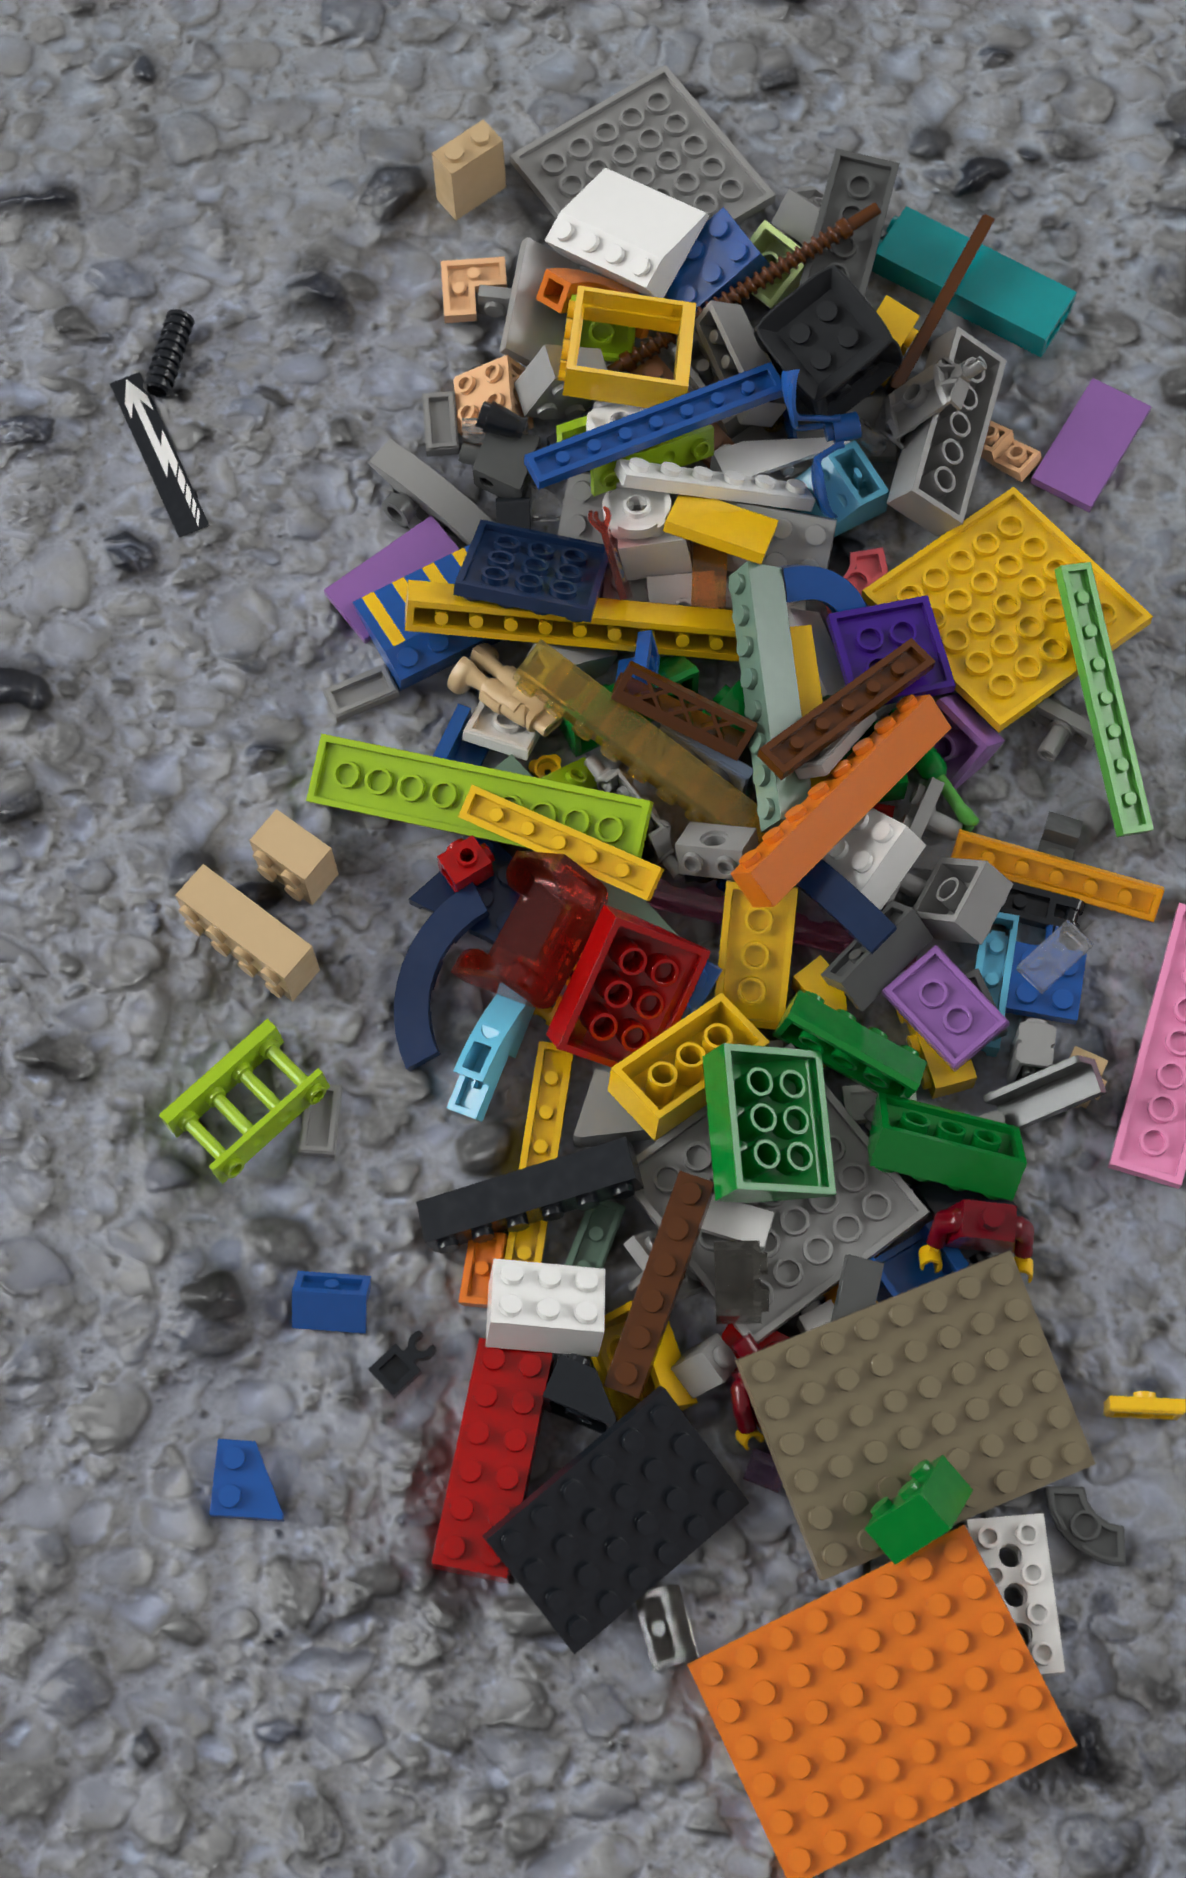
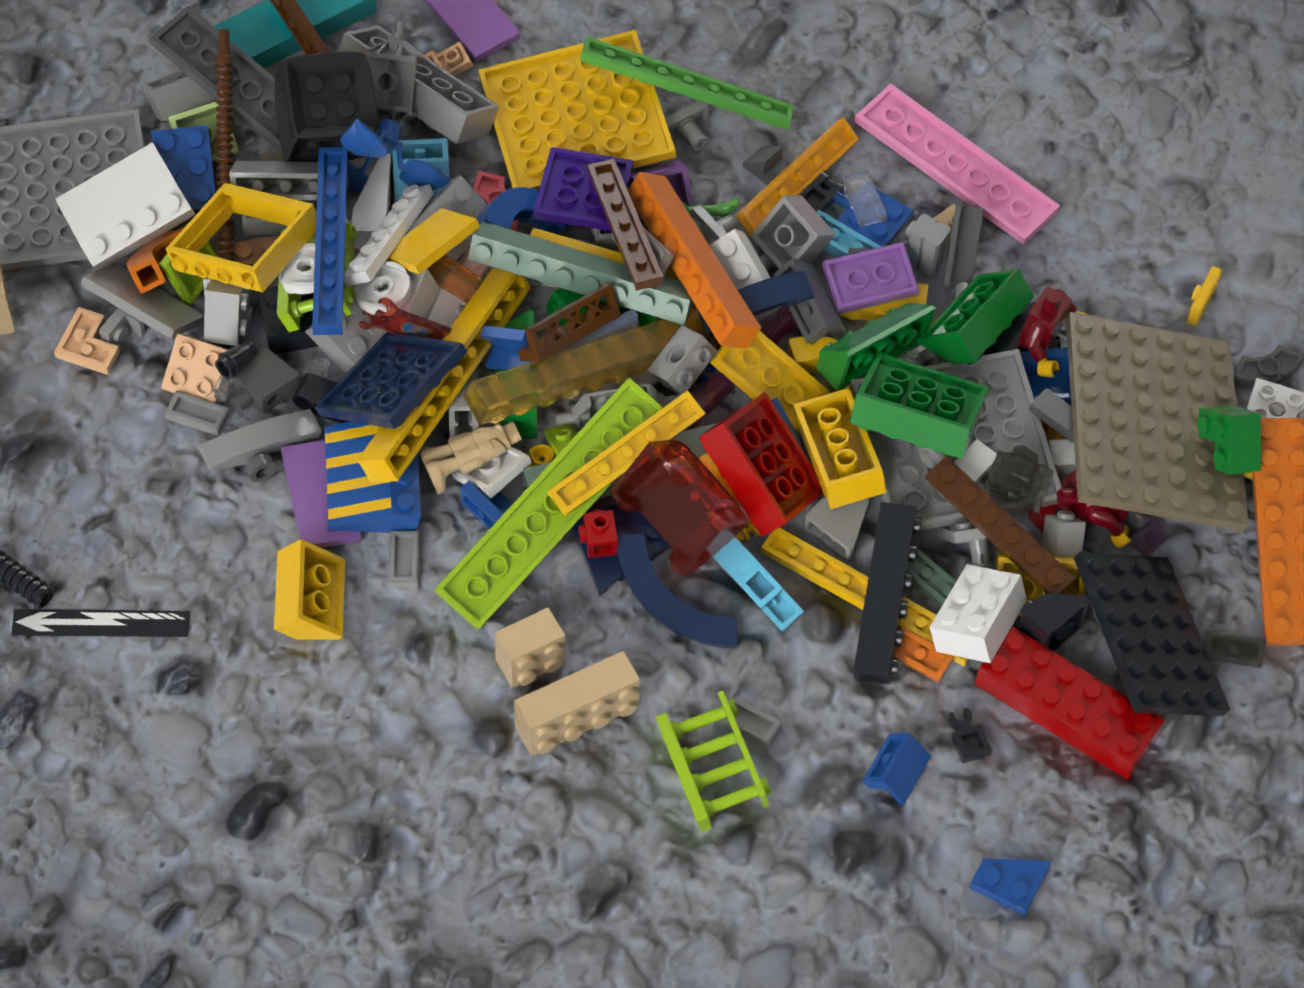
camera: 70 degrees left, 10 degrees down
none -> yellow slope [274,539,346,640]

